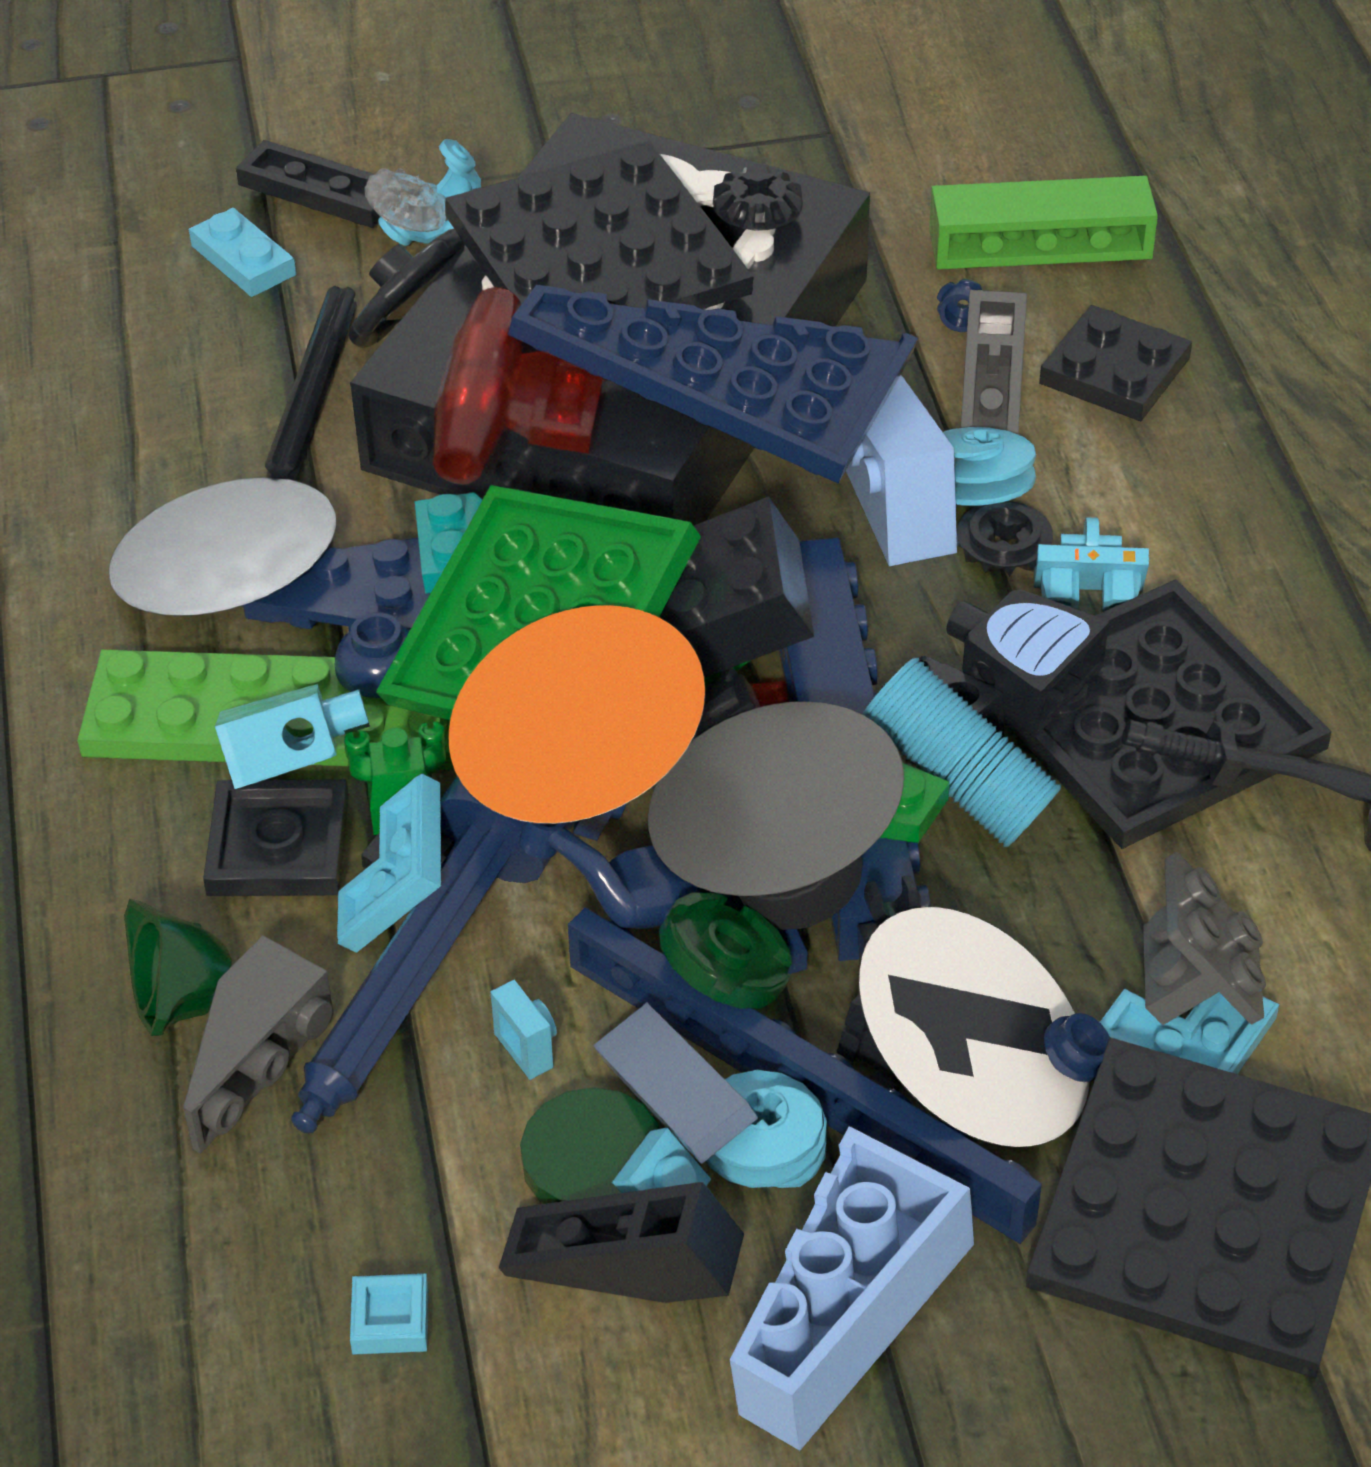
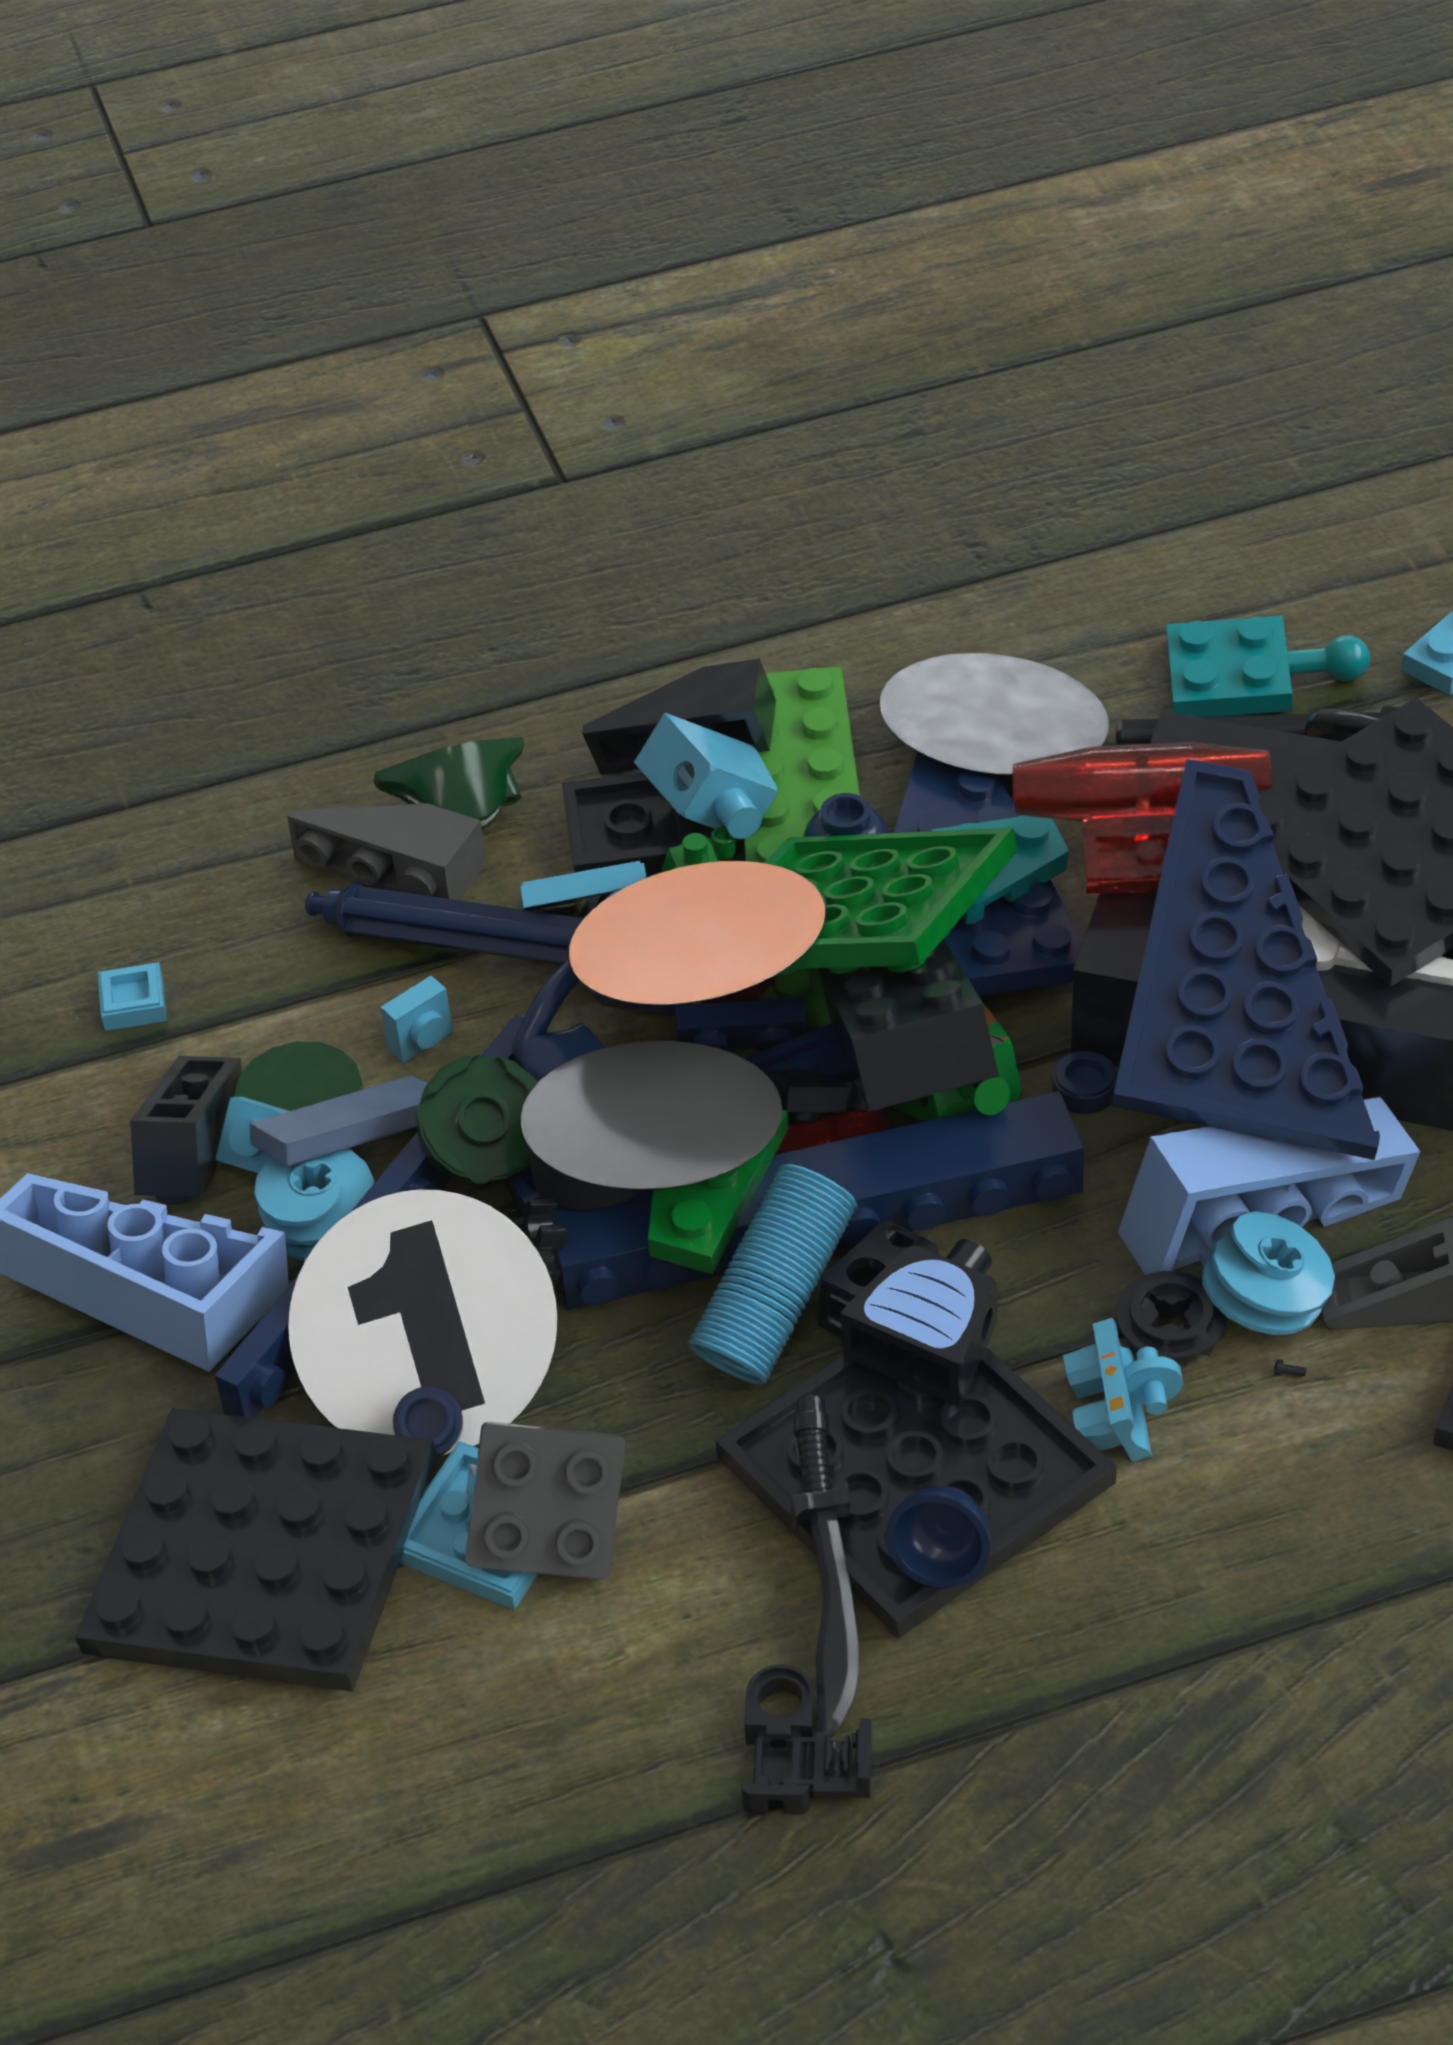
camera: 85 degrees right, 0 degrees up
none -> black slope [582,658,776,774]
none -> dark blue piece [886,1487,991,1589]
none -> teal plate [1166,615,1370,717]
none -> black piece [1274,1359,1307,1376]

